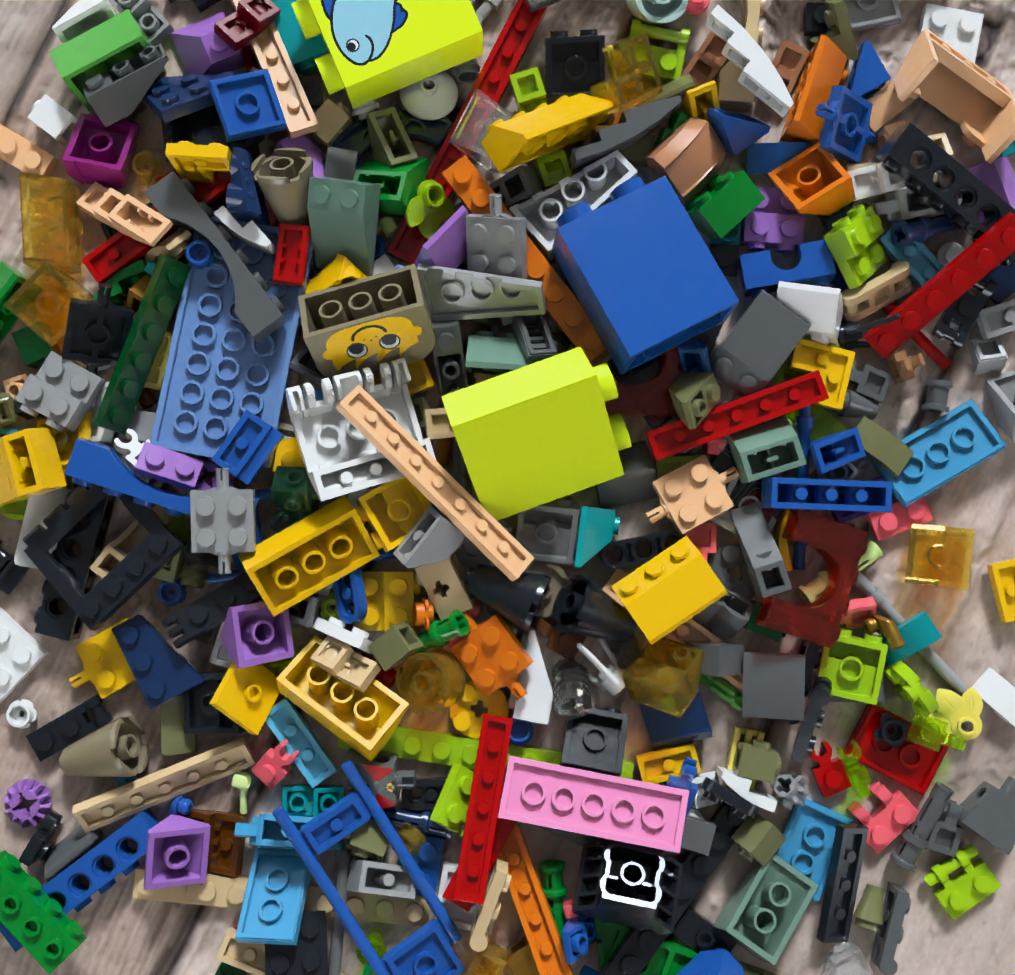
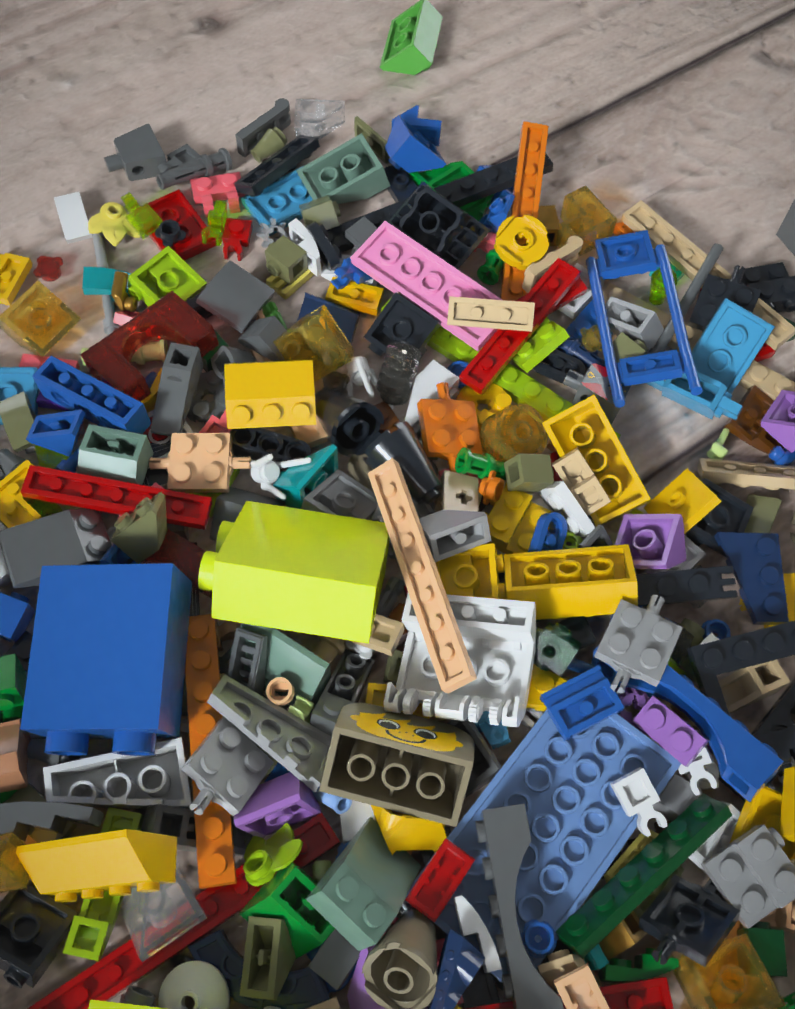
camera: 155 degrees left, 25 degrees down
coral plate [251,739,300,791] -> none
medium azure plate [265,698,339,788] -> none
teal slope [281,784,344,817] -> none
black plate [791,676,832,763] -> none
lime plate [884,661,939,720] -> none
lime plate [923,844,1001,920] -> none
none -> clear red plate [33,255,63,282]
none -> white plant [250,454,312,500]
none -> light nougat hinge [266,677,295,706]
none -> yellowish green hand [288,695,314,724]
none -> tan hinge [447,296,535,332]
none -> yellow plate [494,215,549,271]
none -> white plate [610,767,667,837]

